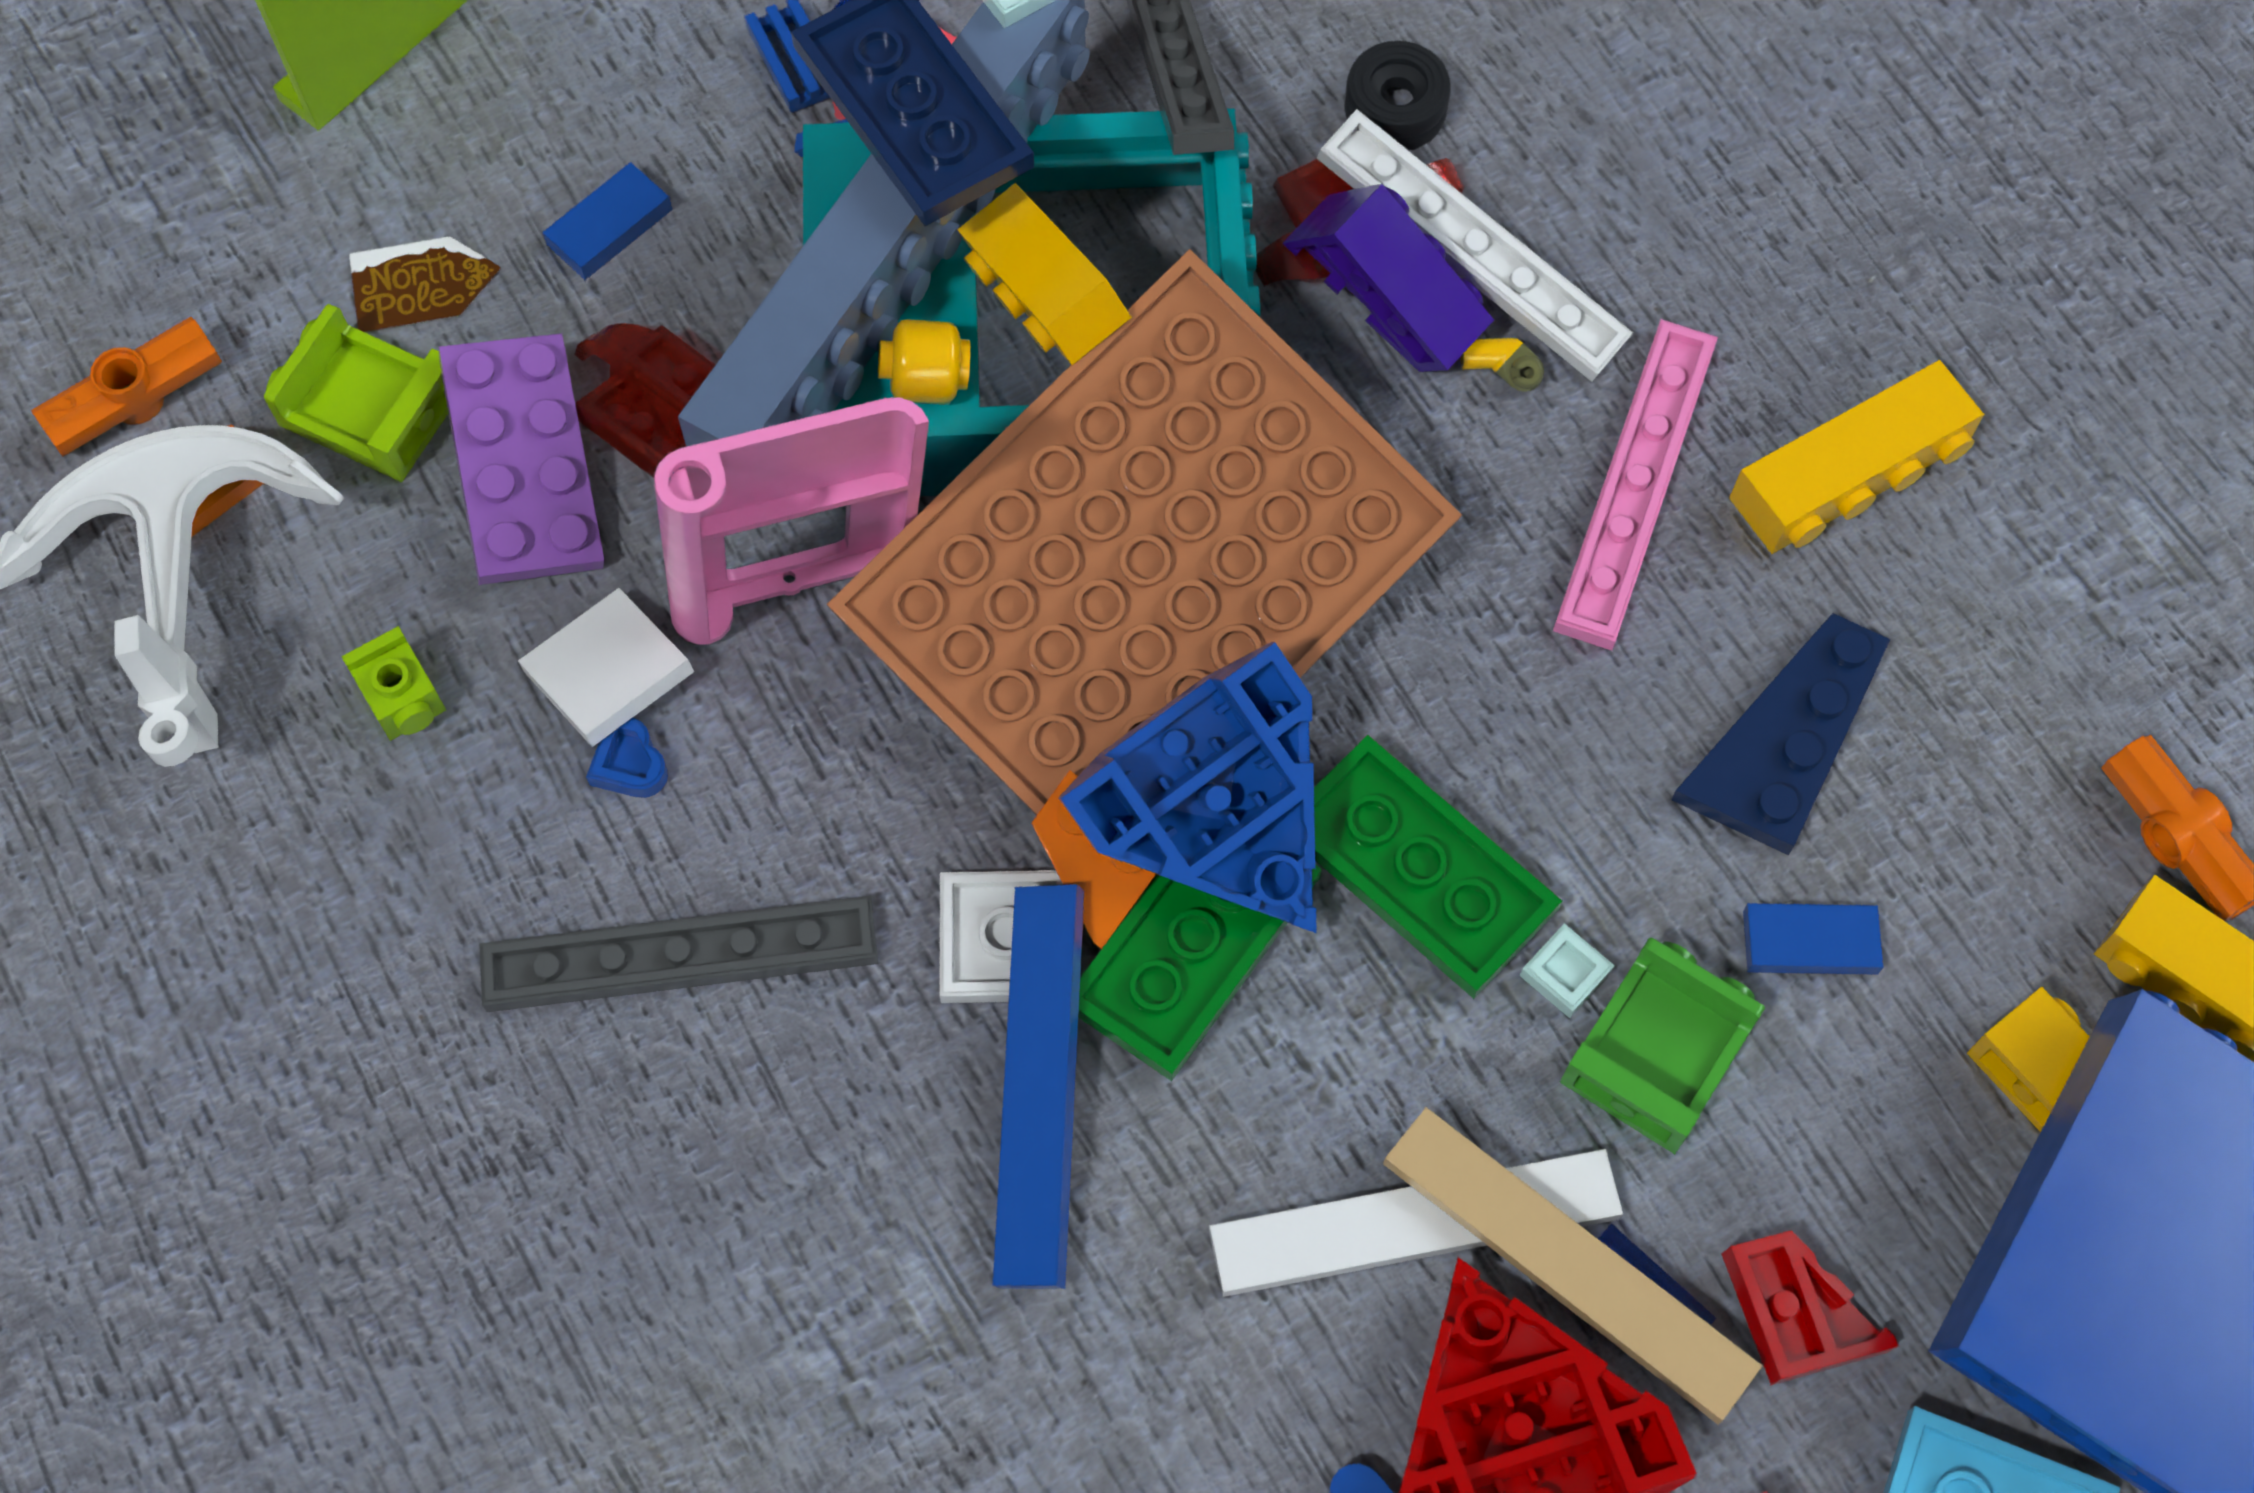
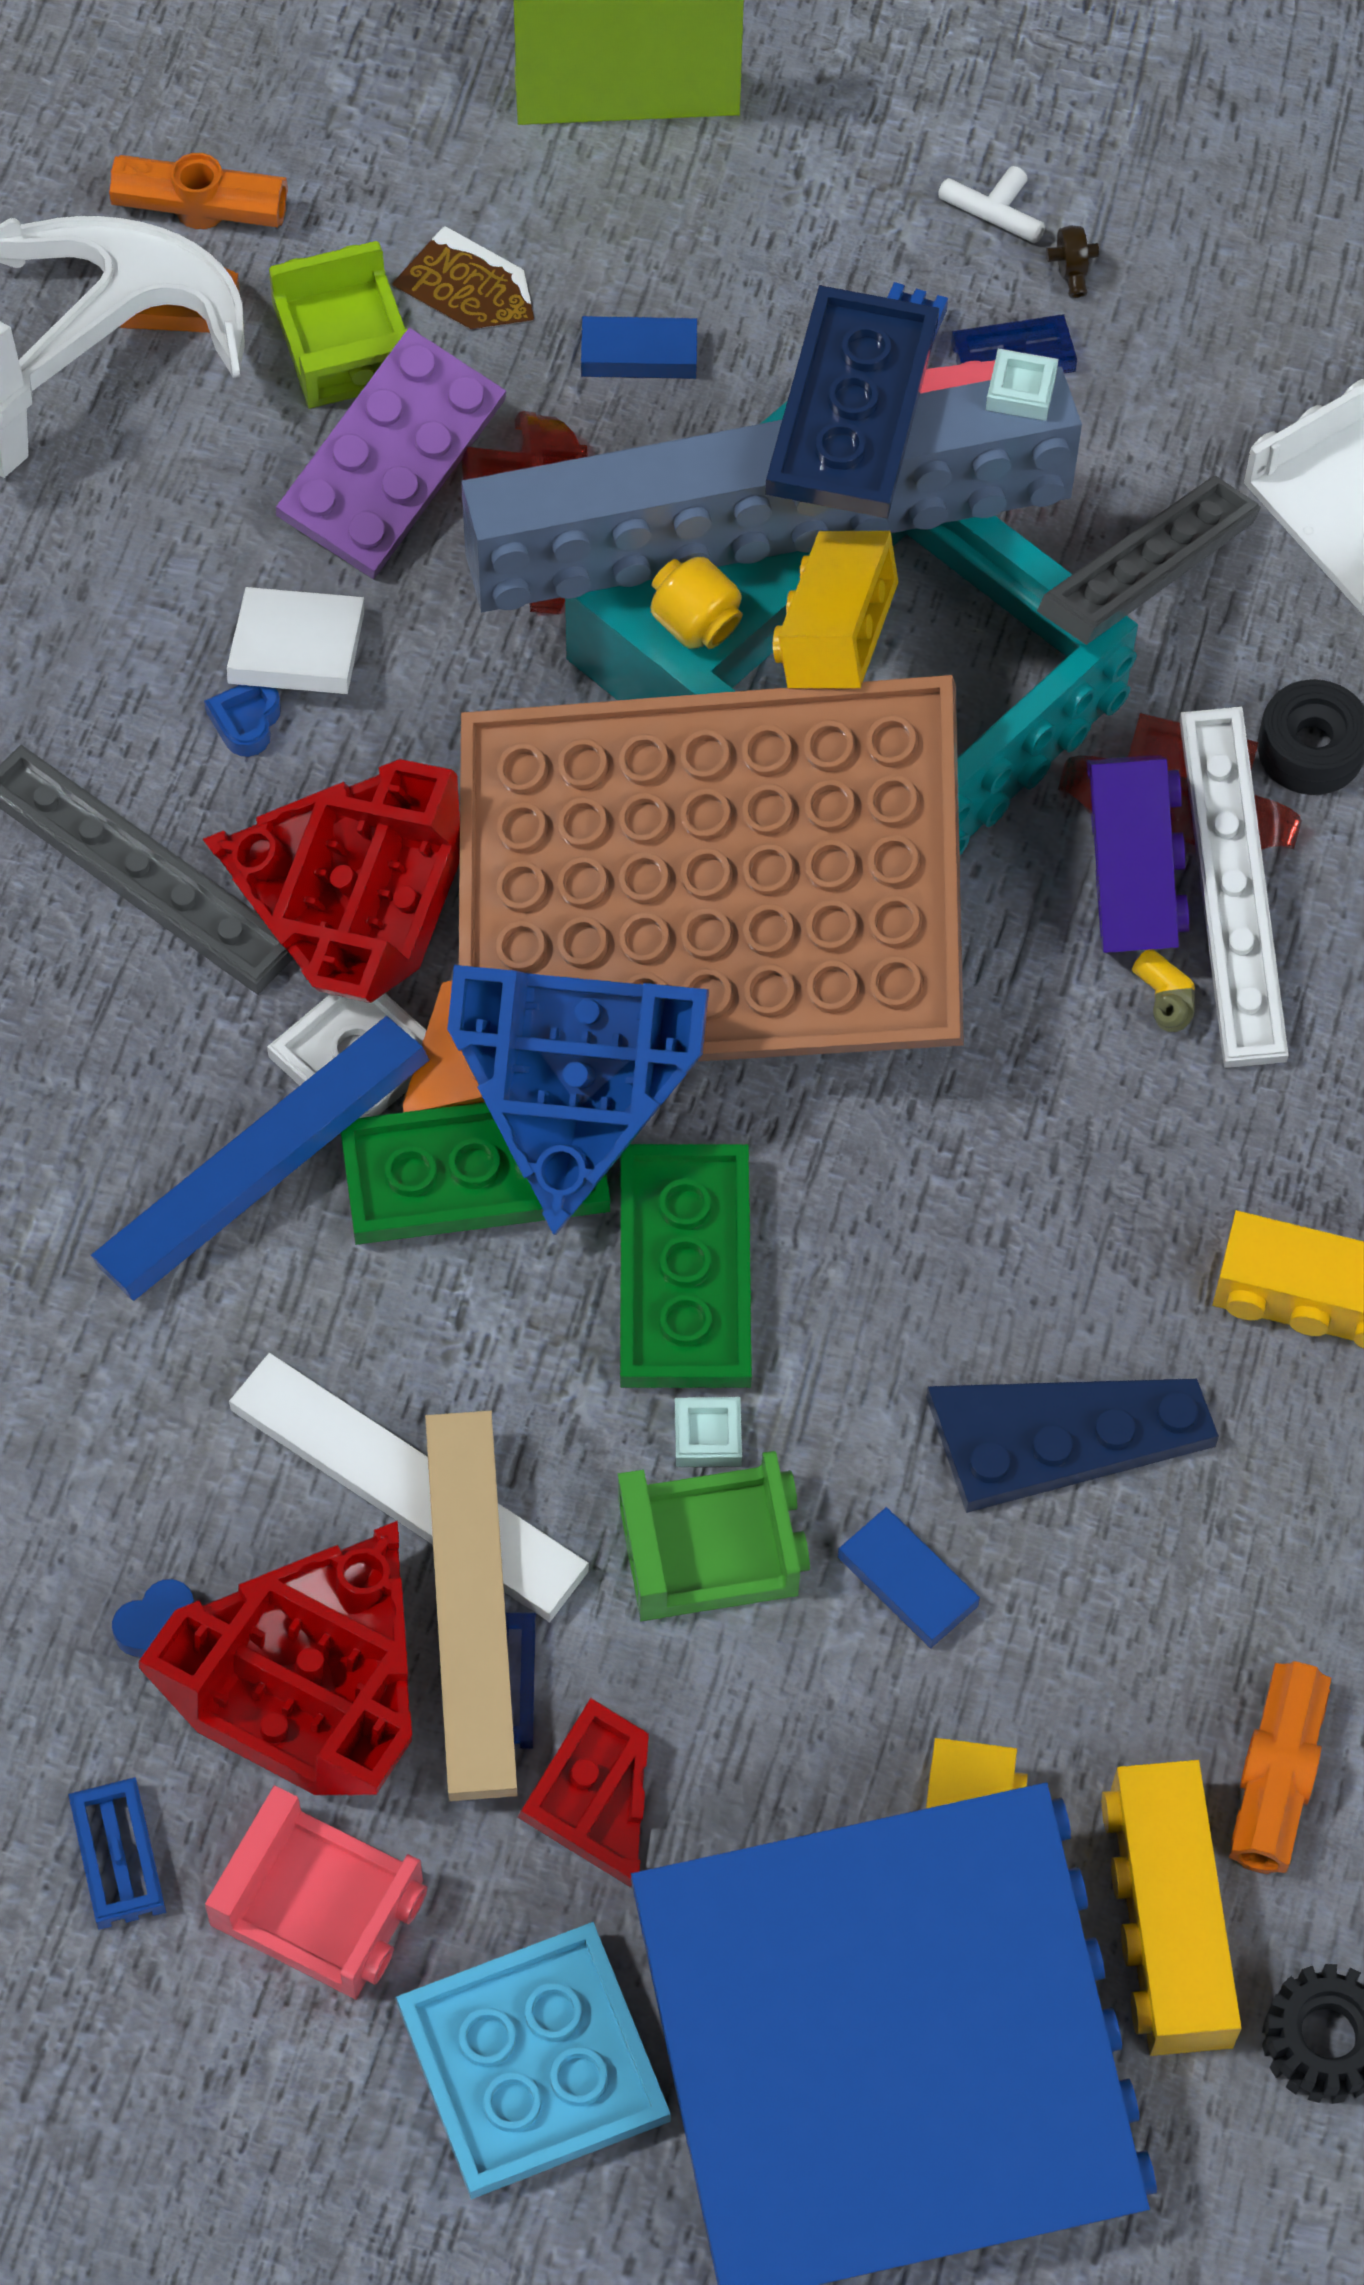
camera: 45 degrees right, 5 degrees down
lime brick [341,626,447,741] -> none
bright pink piece [654,397,929,645] -> none
bright pink tile [1553,319,1718,651] -> none
none -> red wedge [203,759,460,1003]

